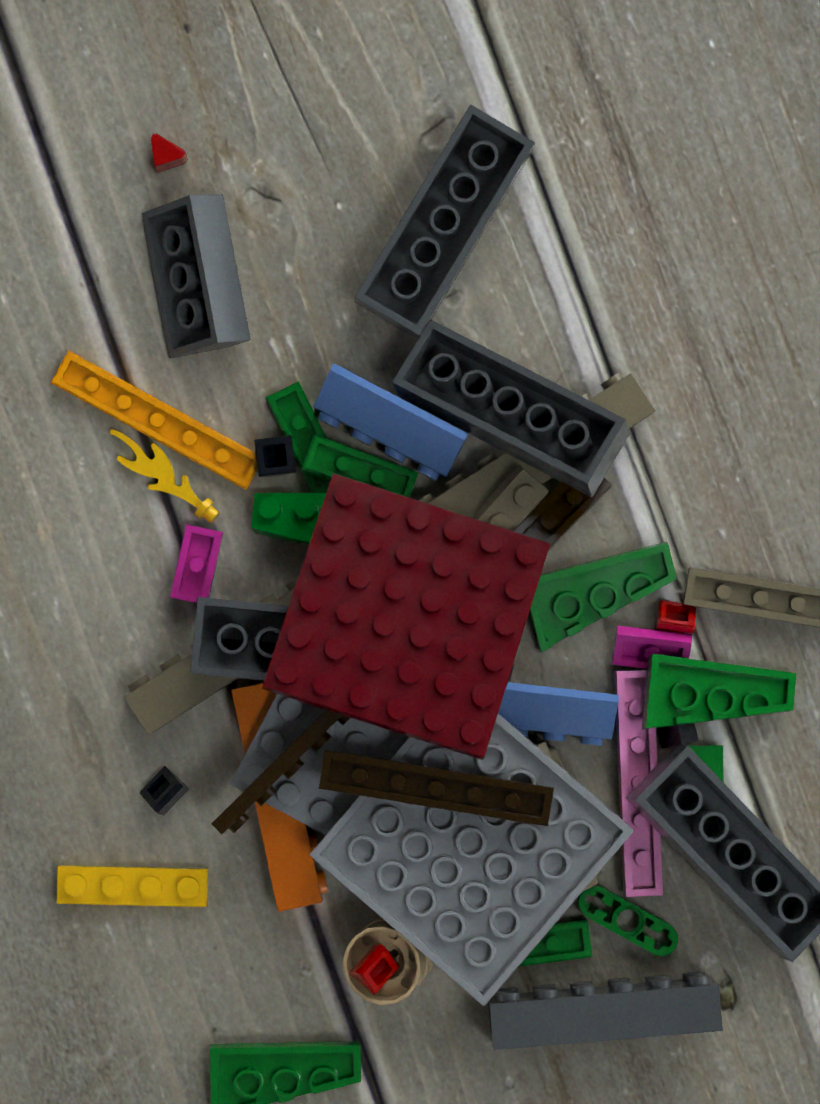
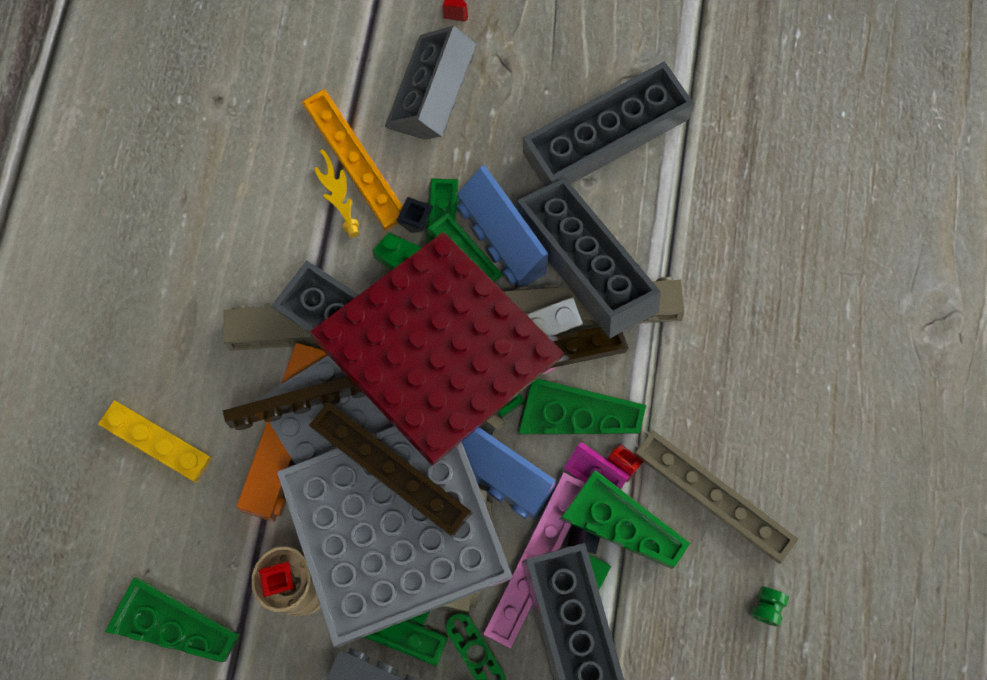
camera: 35 degrees right, 15 degrees down
black slope [140,766,189,816] -> none
dark pink plate [170,524,224,603] -> none

